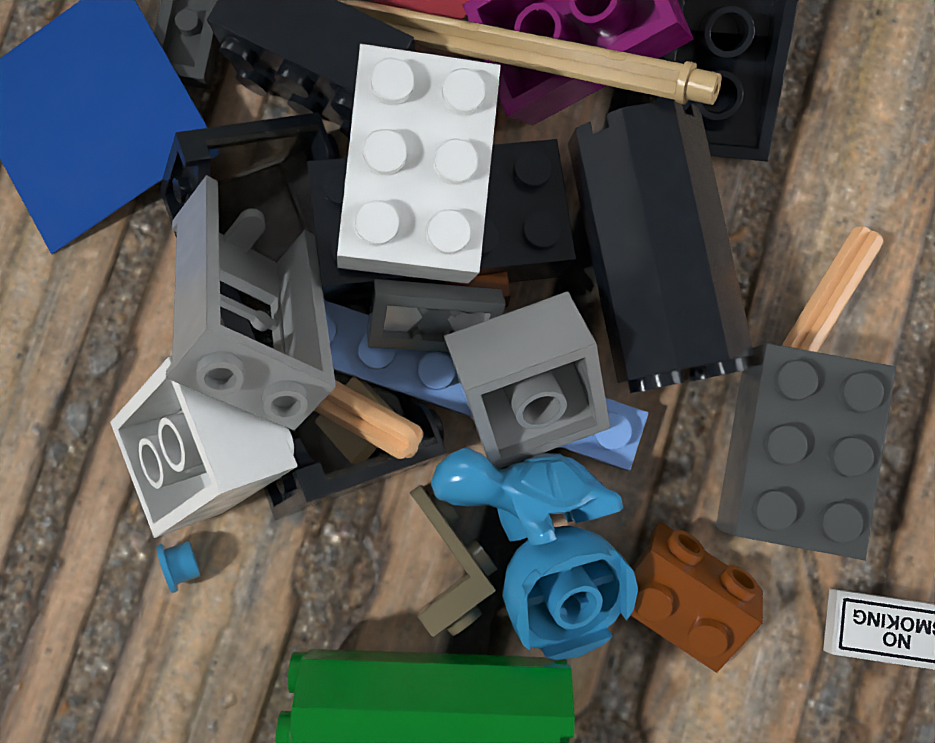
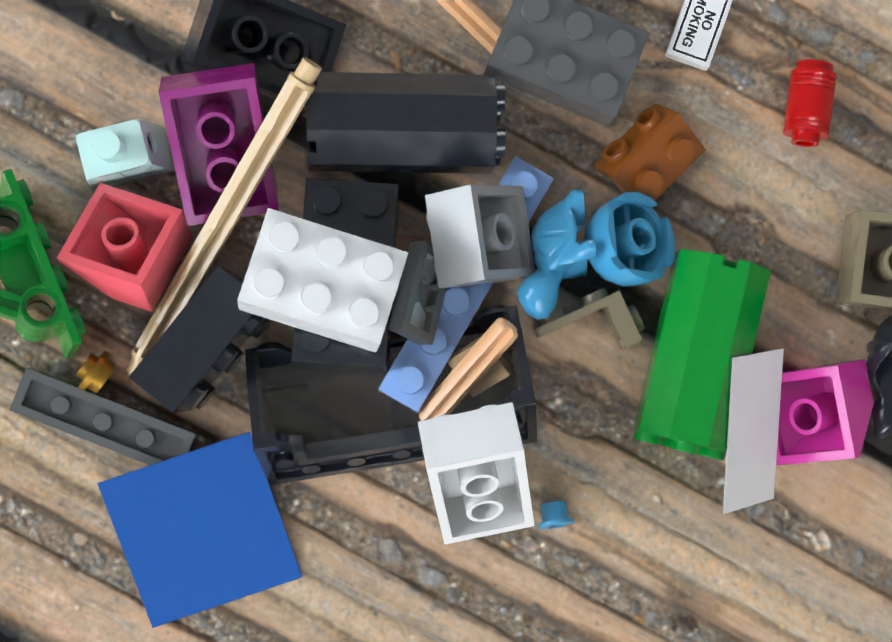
camera: 85 degrees left, 5 degrees up
light grey door [166,175,336,430] -> none

